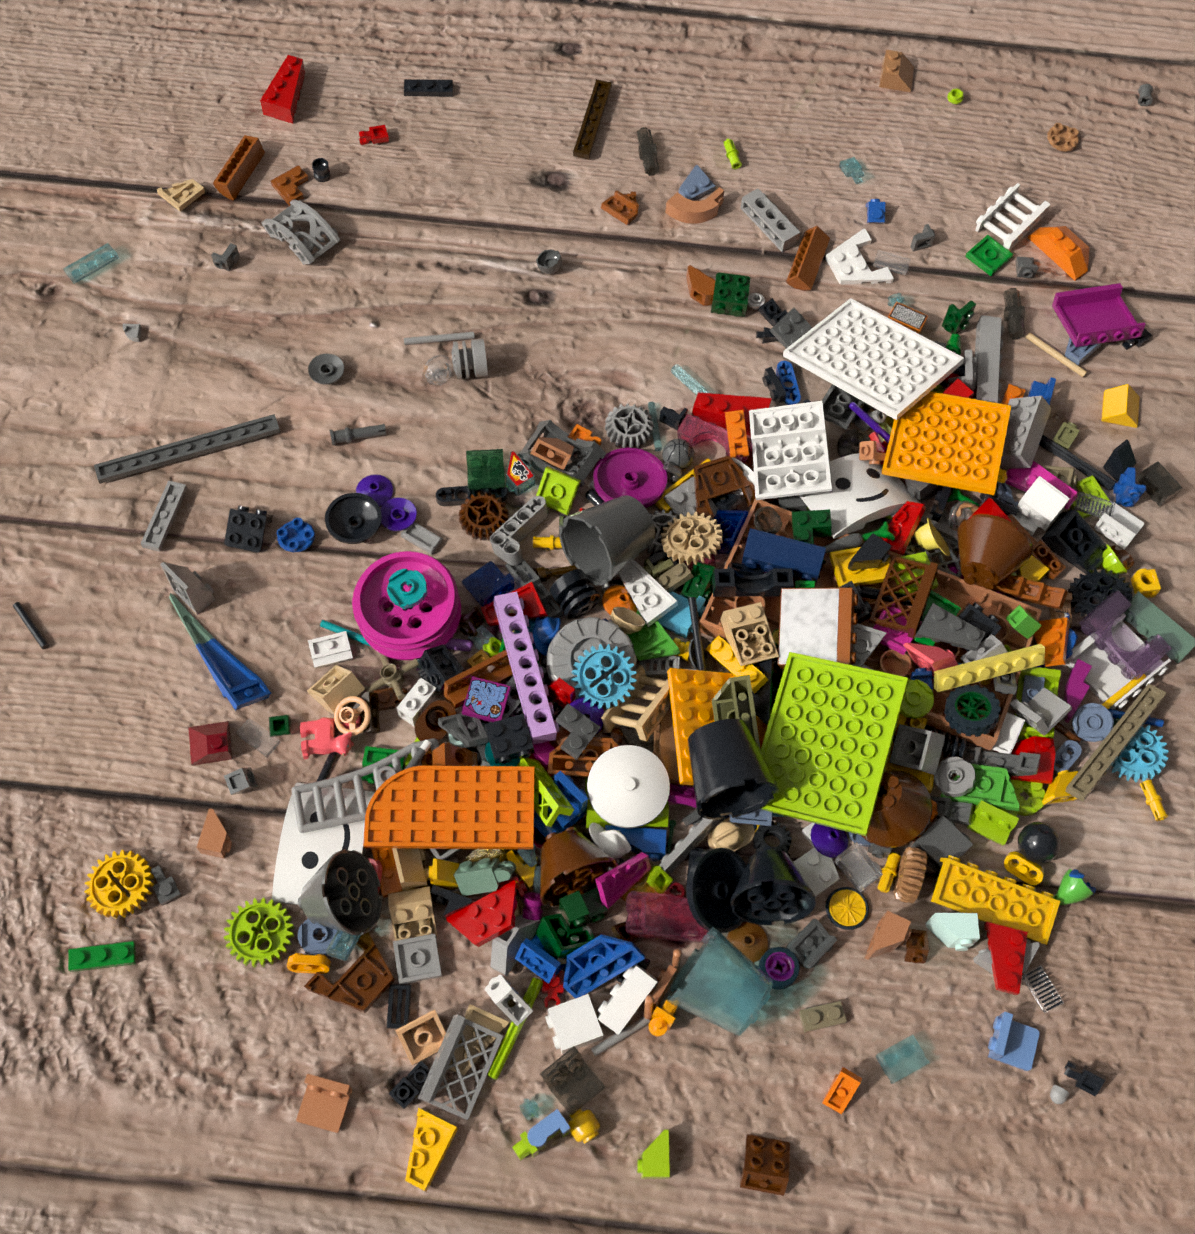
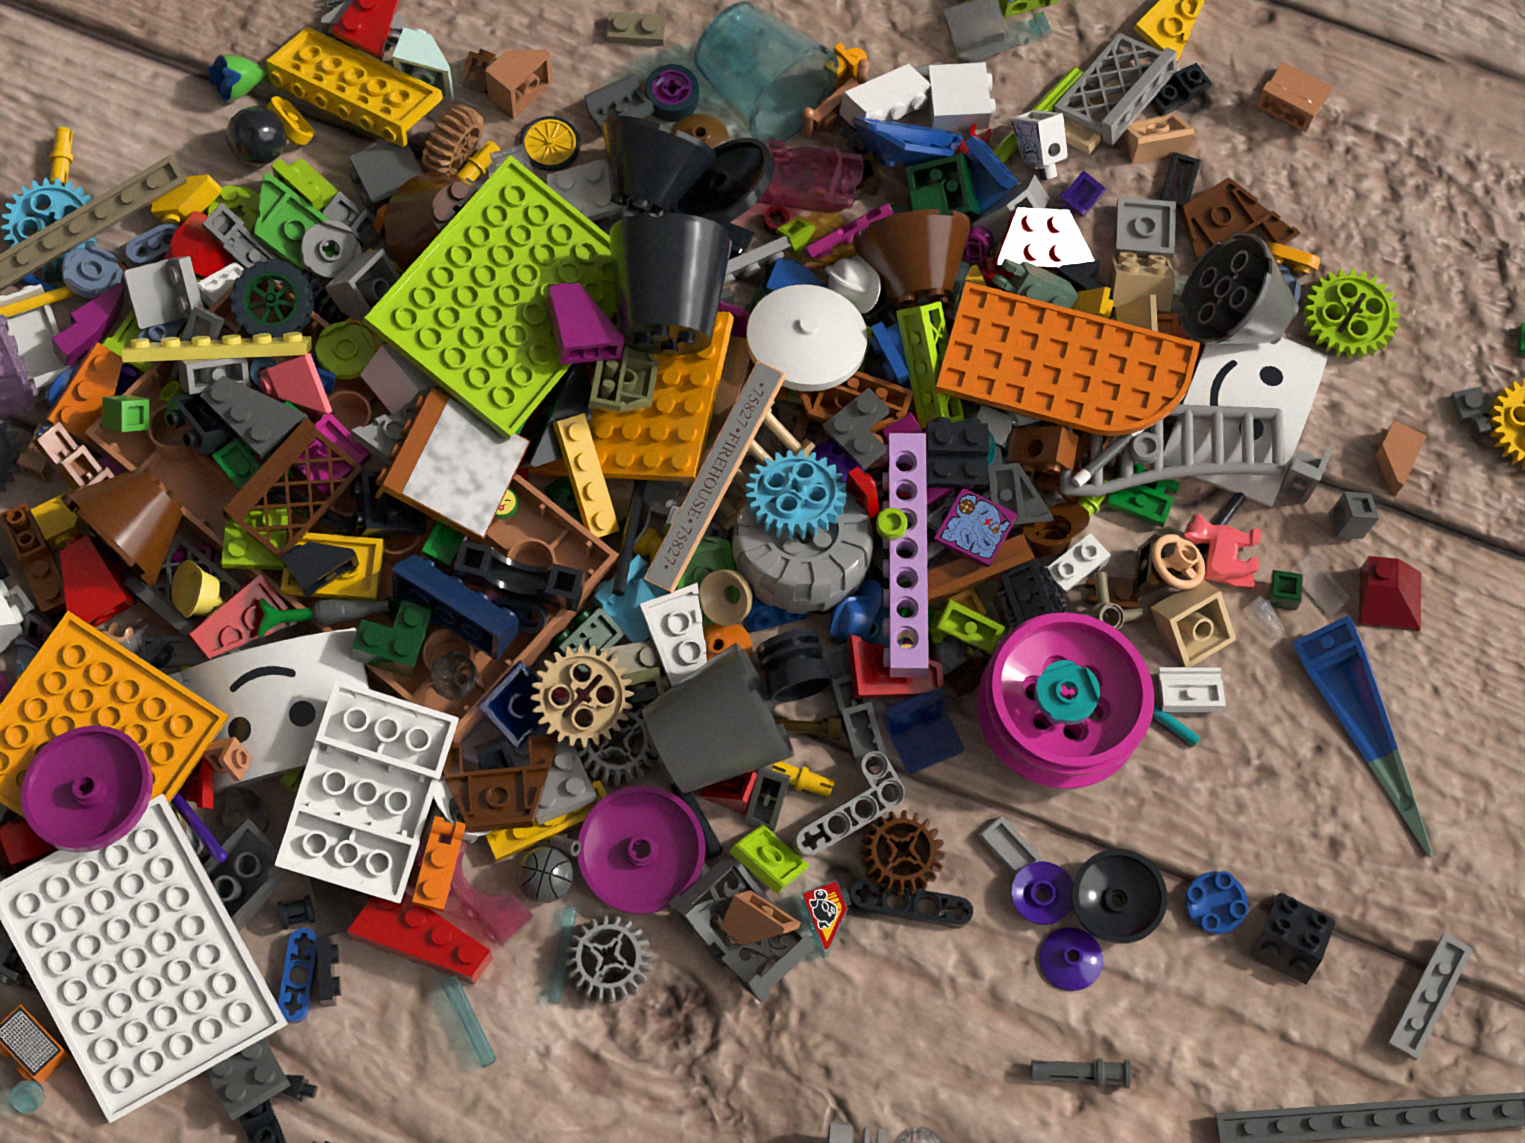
camera: 165 degrees left, 5 degrees up
light grey slope [160,562,215,615] -> none
clear green bracket [466,449,505,490] -> none
orange plate [568,424,602,445] -> none
black bracket [659,406,689,431] -> none
tan slope [720,602,779,666] -> none
none -> magenta dish [21,725,153,853]
none -> magenta slope [546,283,625,365]
none -> light grey tile [644,361,786,594]
none -> lime tile [876,508,908,541]
none -> lime slope [936,599,1005,655]
none -> dark purple bracket [1059,170,1107,217]
none -> clear cone [1242,595,1286,641]
none -> light grey panel [1278,449,1332,503]

